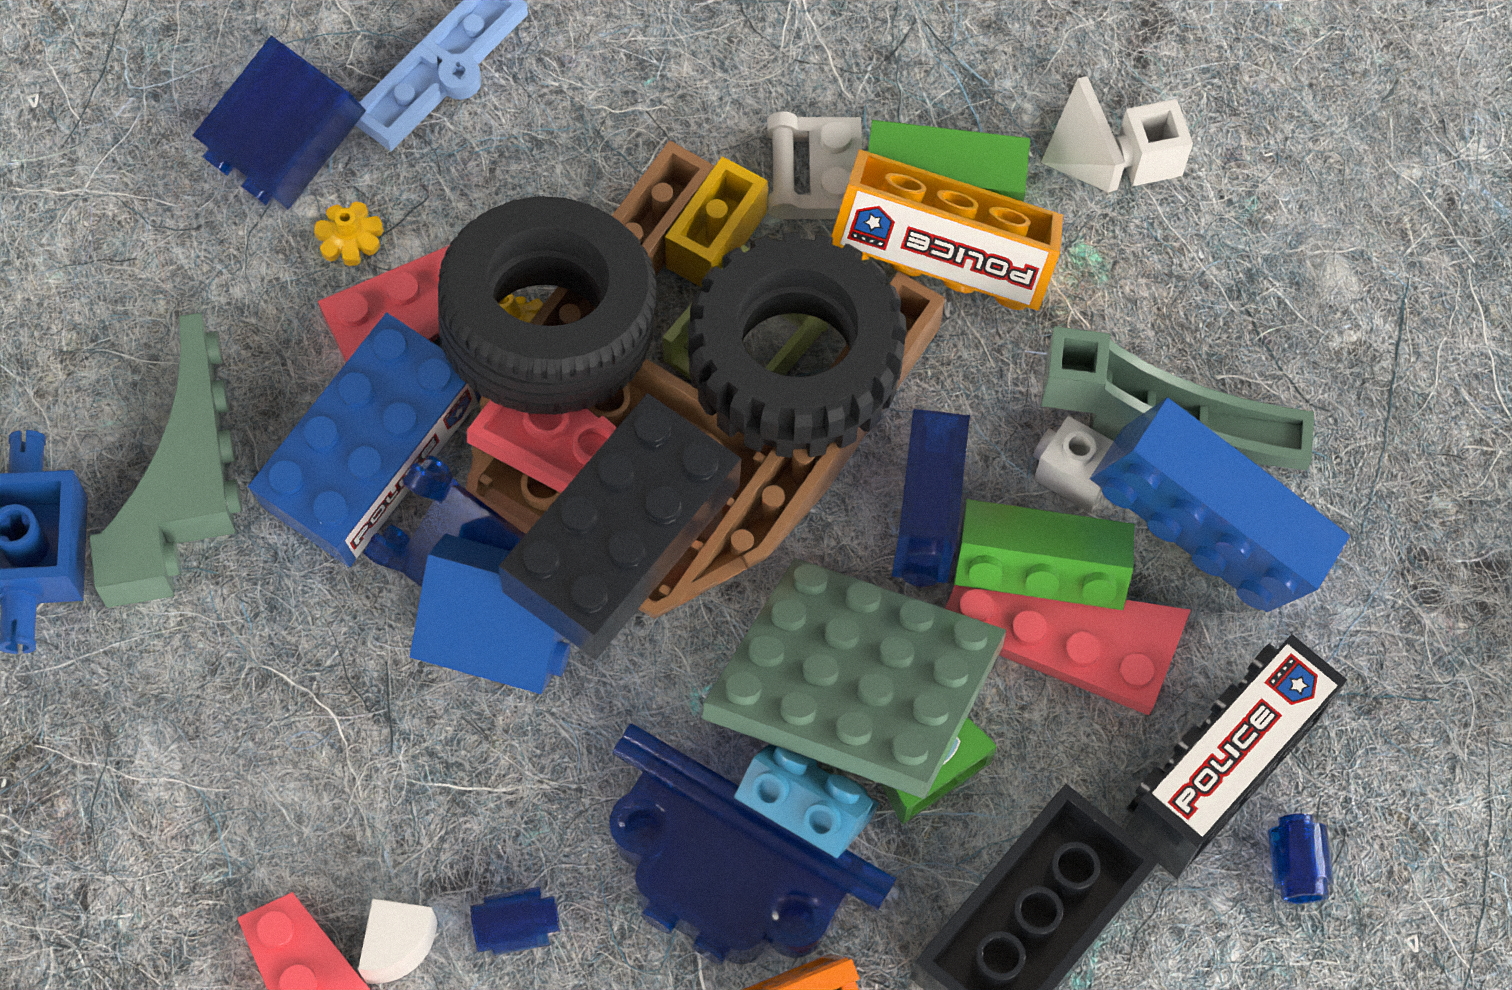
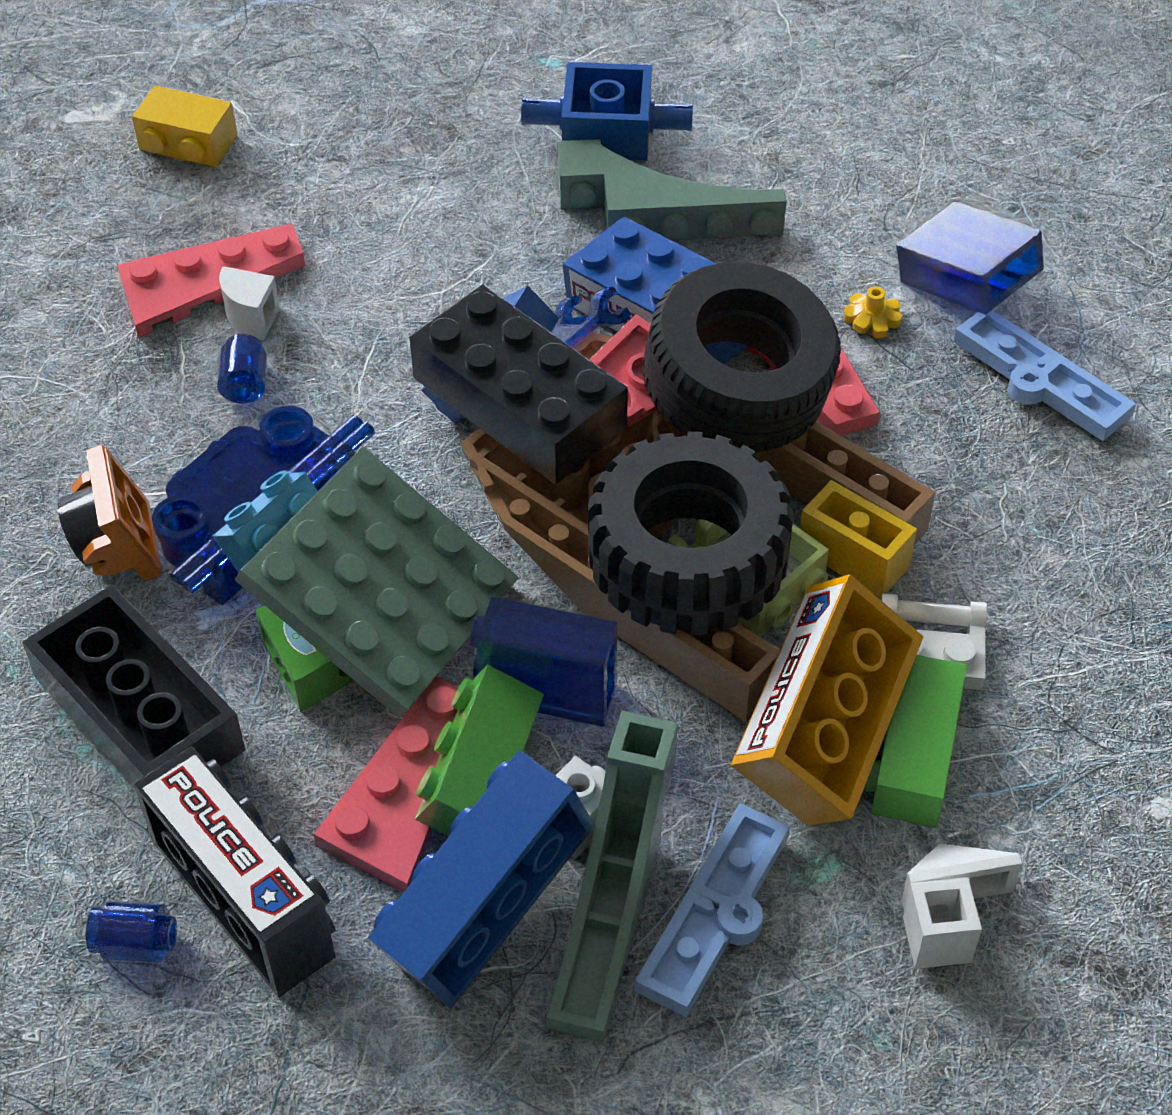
camera: 100 degrees right, 15 degrees down
none -> light blue hinge [634,803,790,1018]

